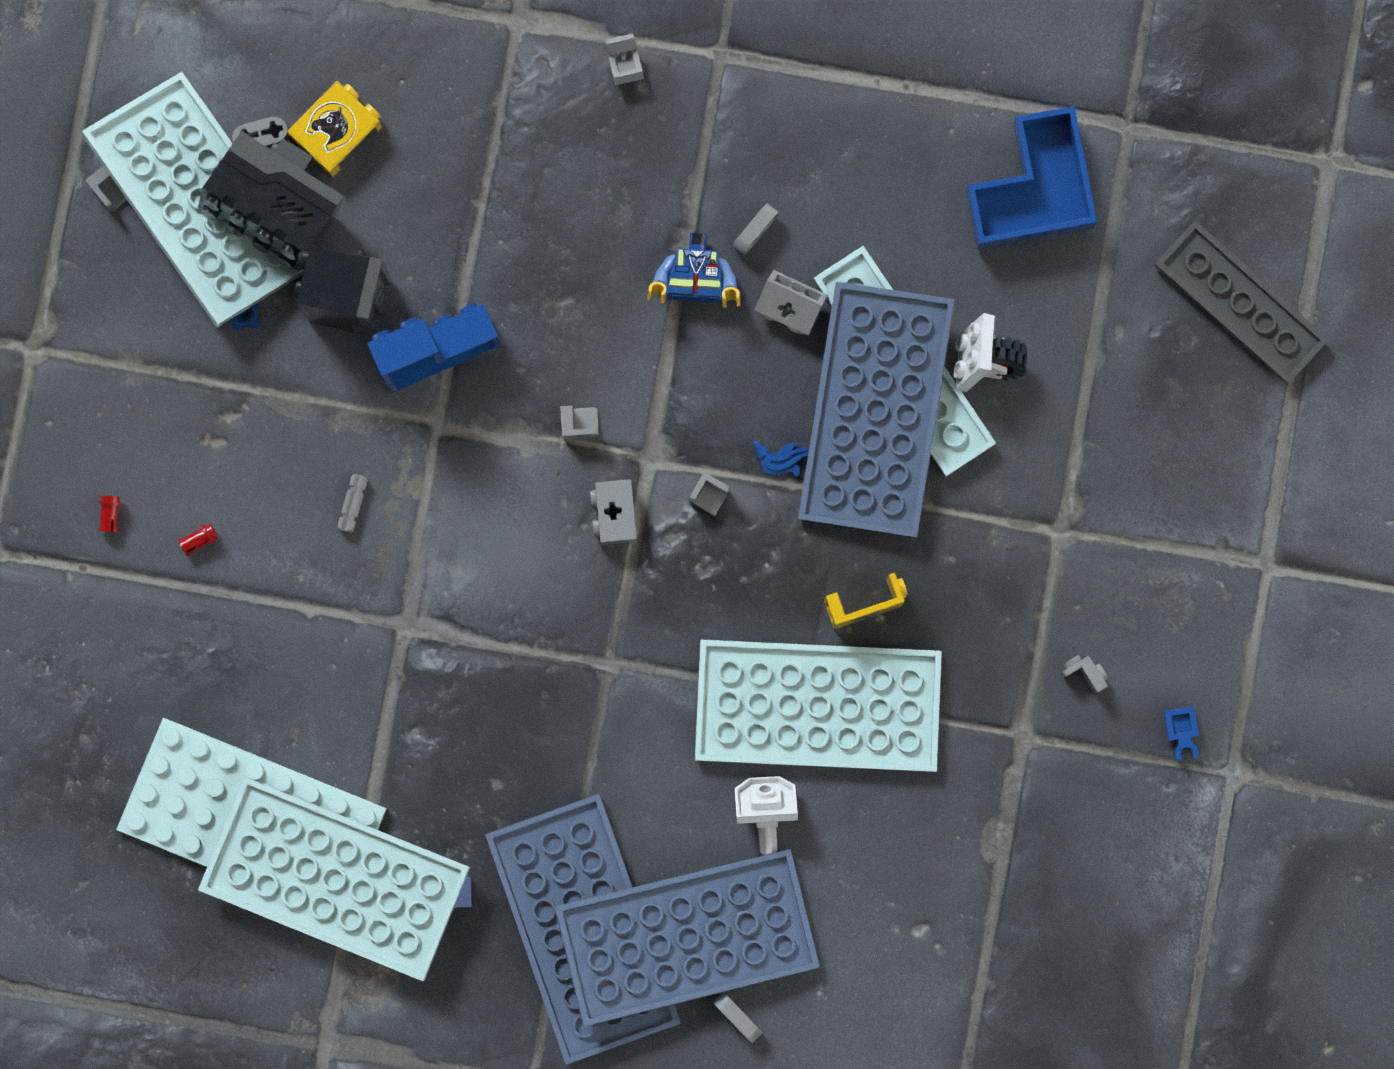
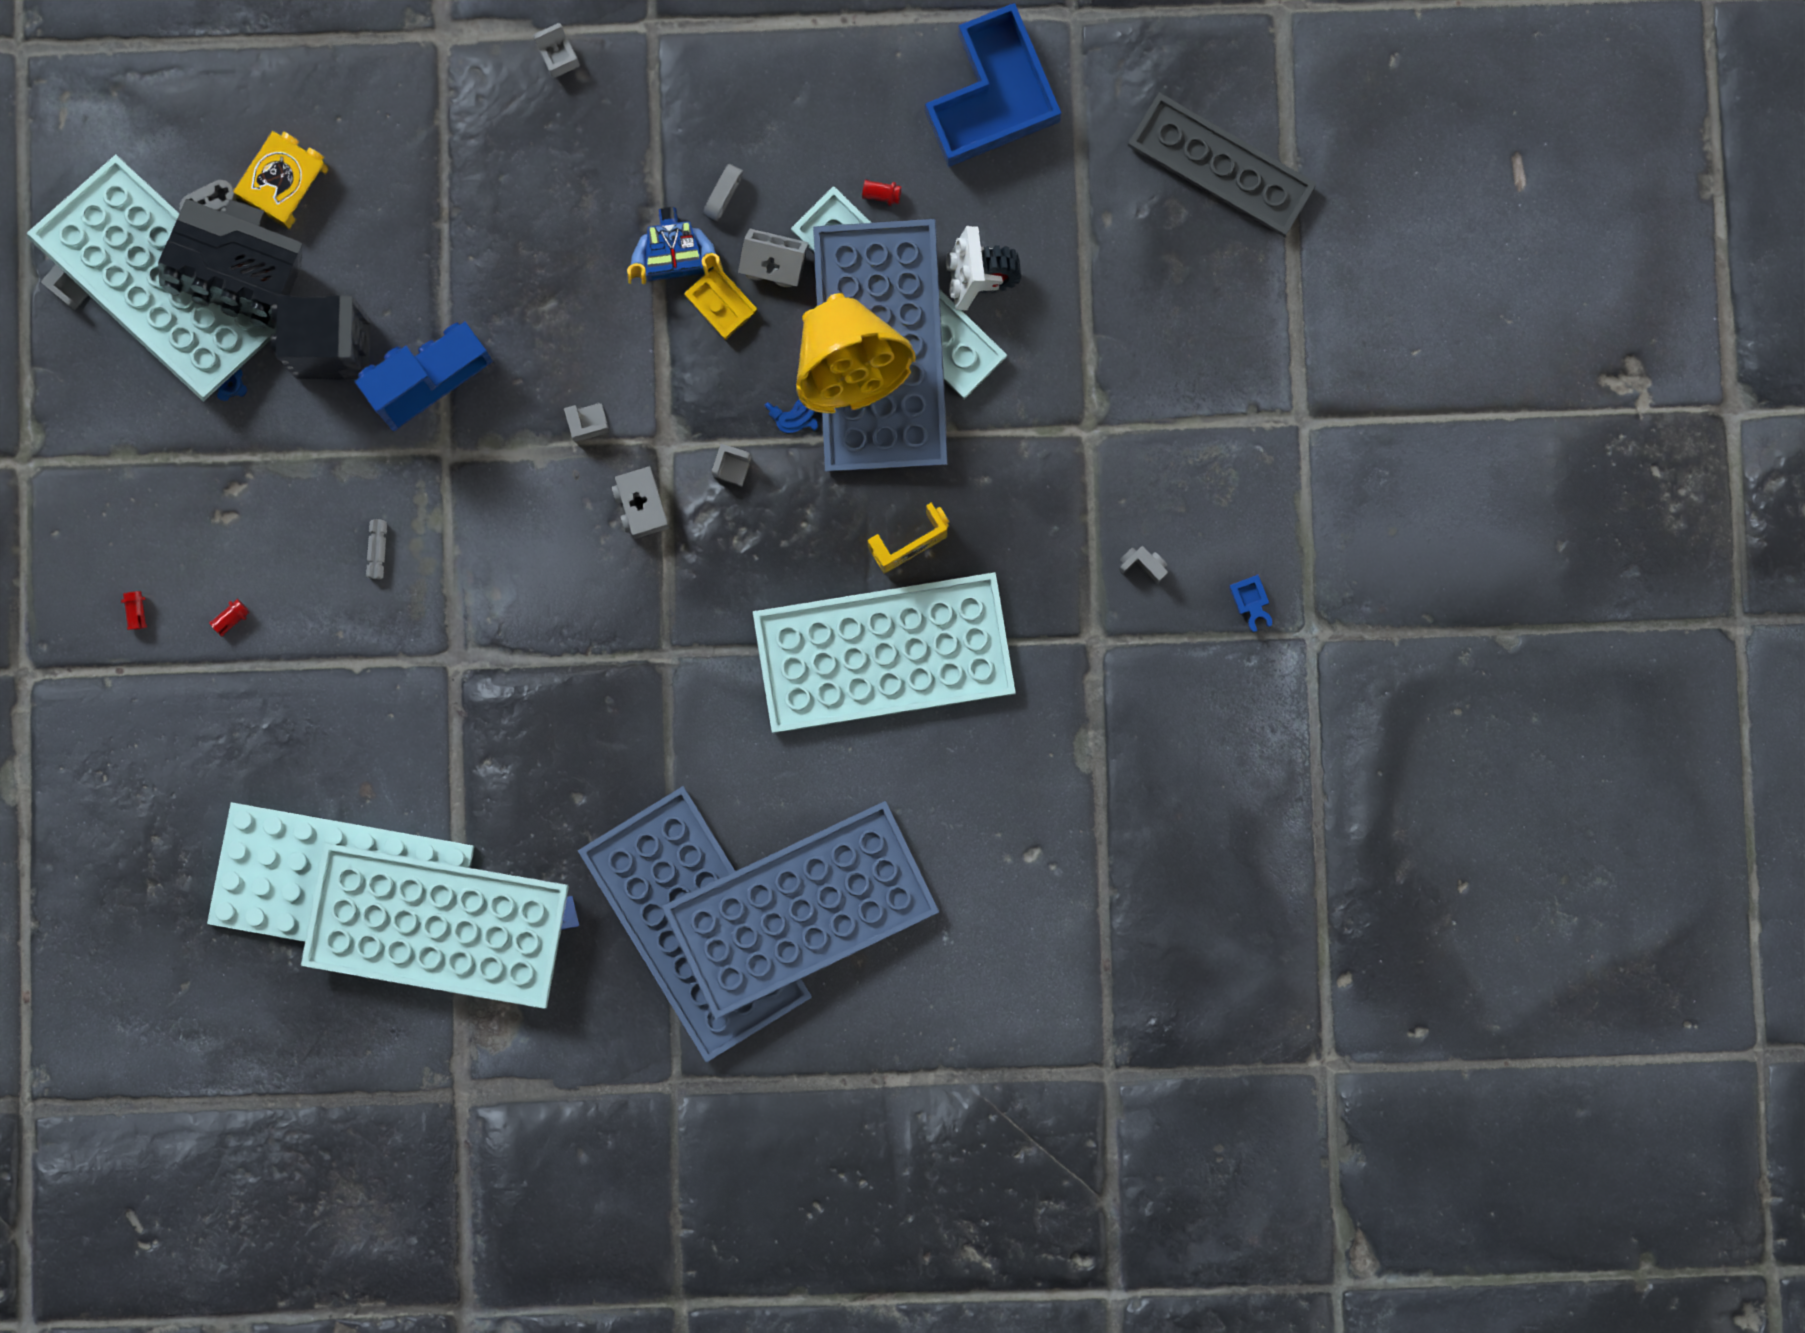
camera: 10 degrees left, 0 degrees up
light grey beam [712,992,763,1043] -> none
white piece [735,776,798,855] -> none
none -> yellow plate [684,267,758,340]
none -> yellow cone [796,293,916,413]
none -> red pin [862,180,902,206]

